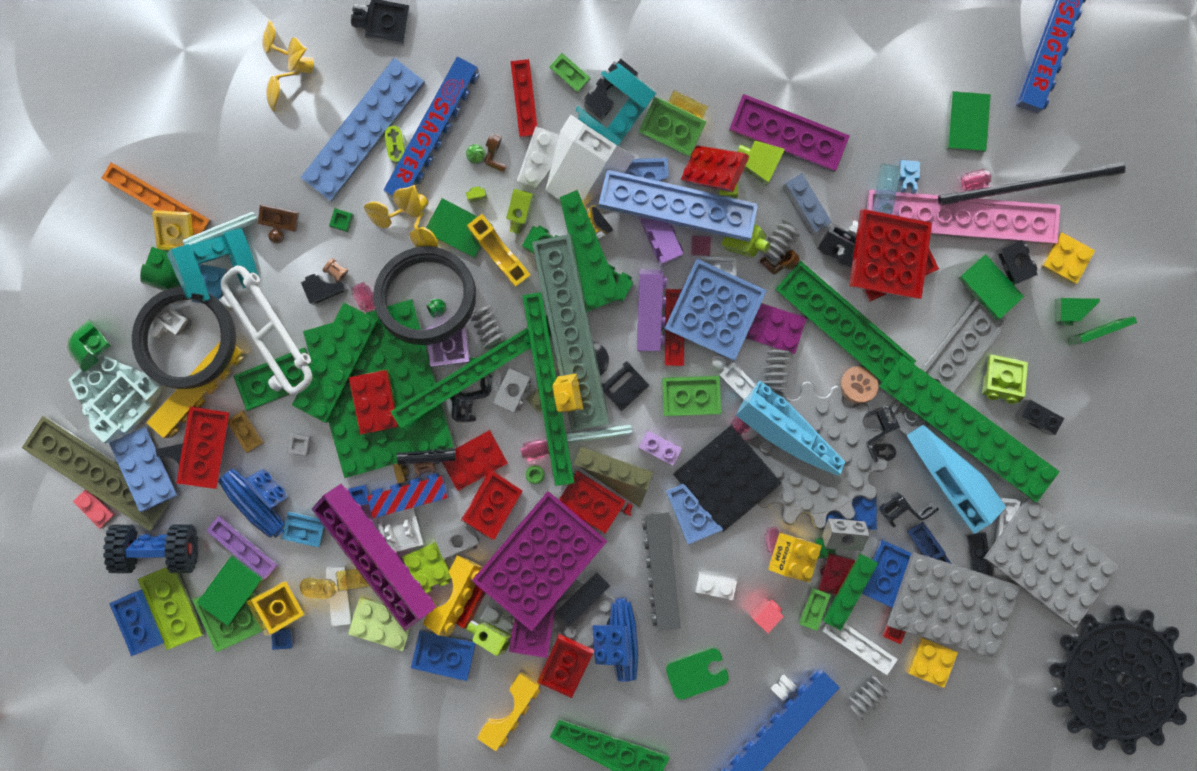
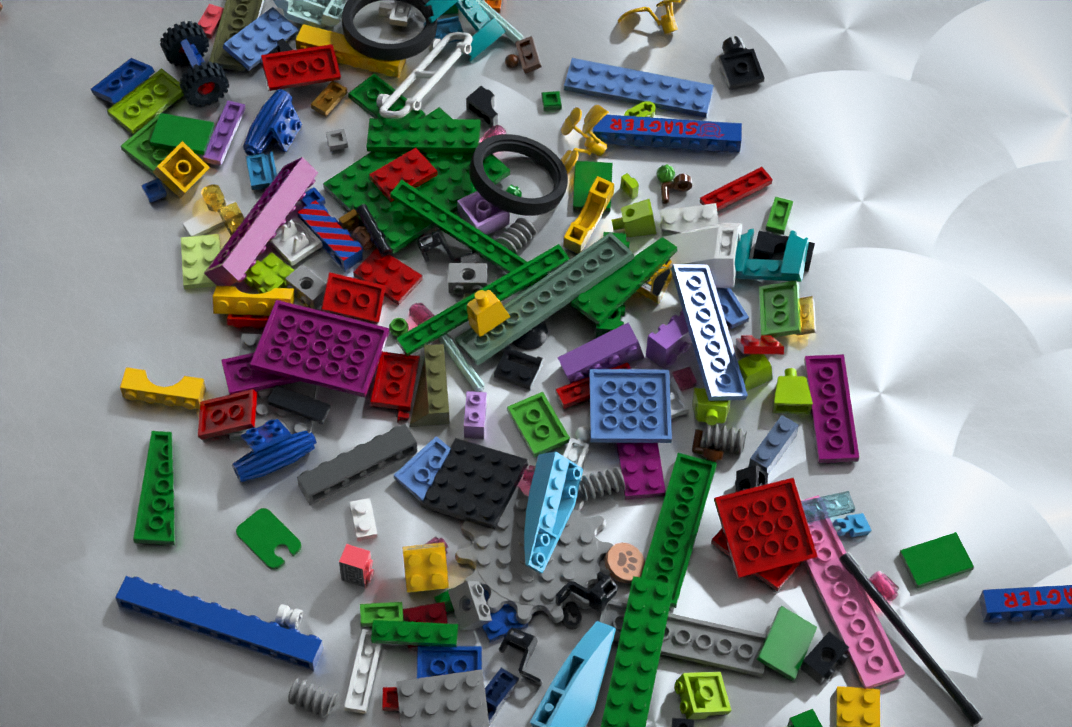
camera: 65 degrees right, 30 degrees down
nougat bush [322,258,348,283] -> none
blue plate [411,629,476,681] -> none
lime torso [466,620,511,656] -> none

